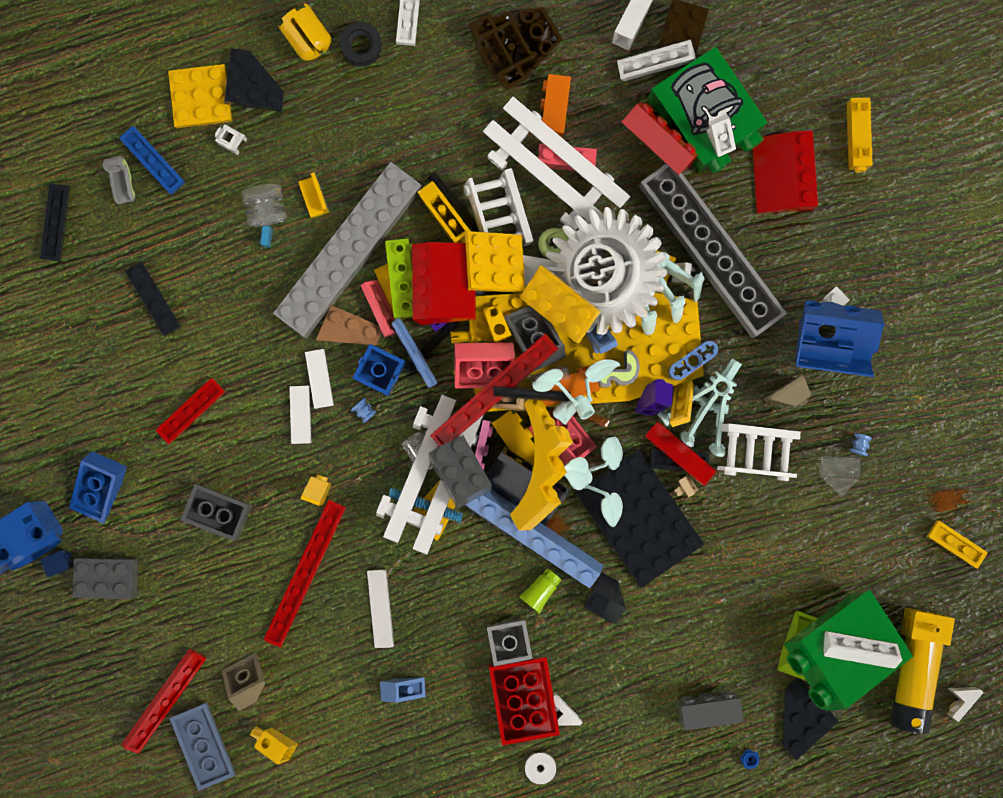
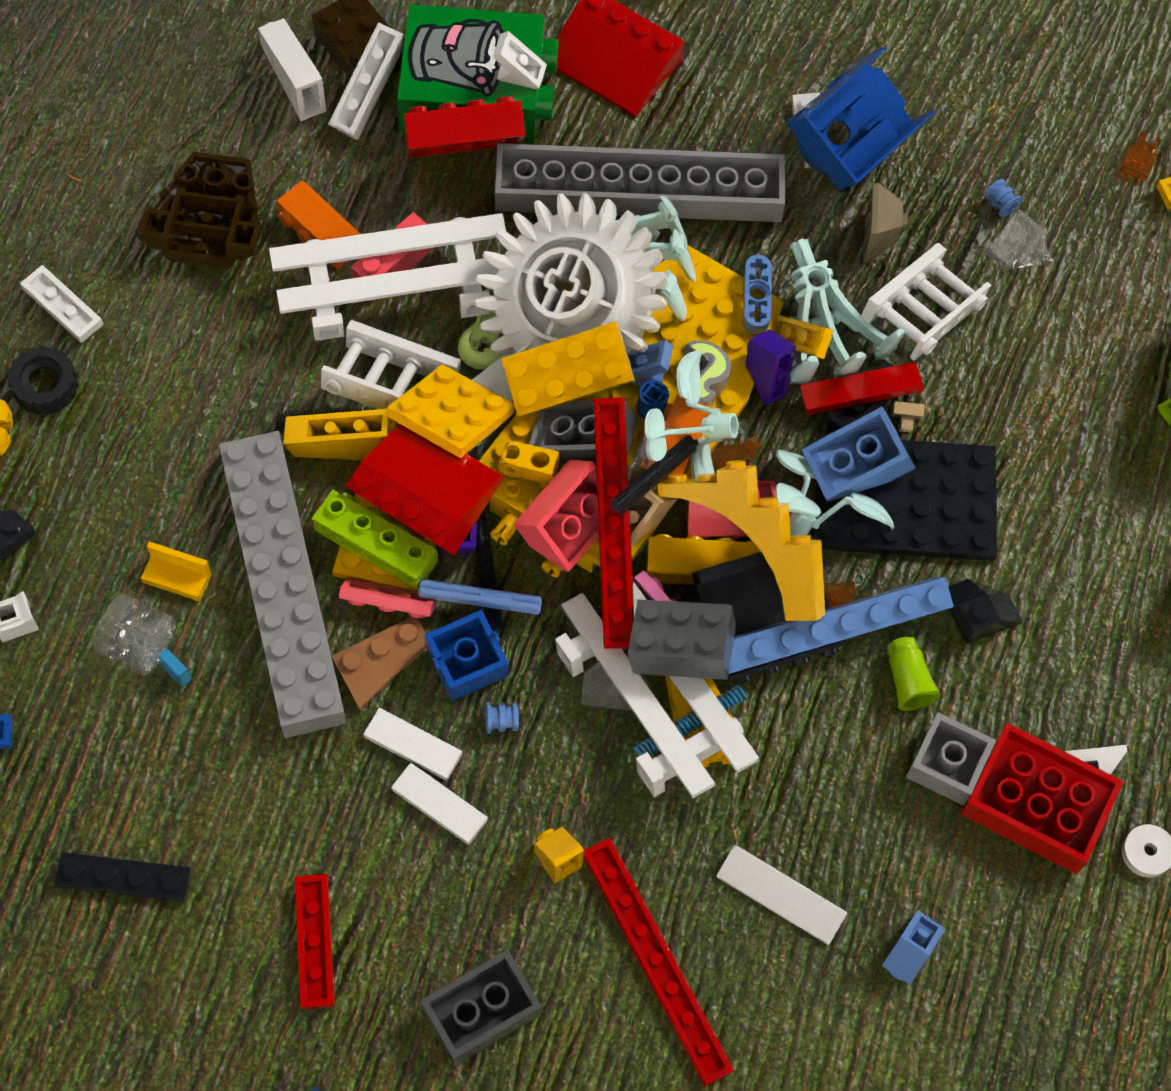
camera: 55 degrees left, 20 degrees down
none -> blue wheel [636,380,669,420]
none -> medium blue slope [801,406,915,502]

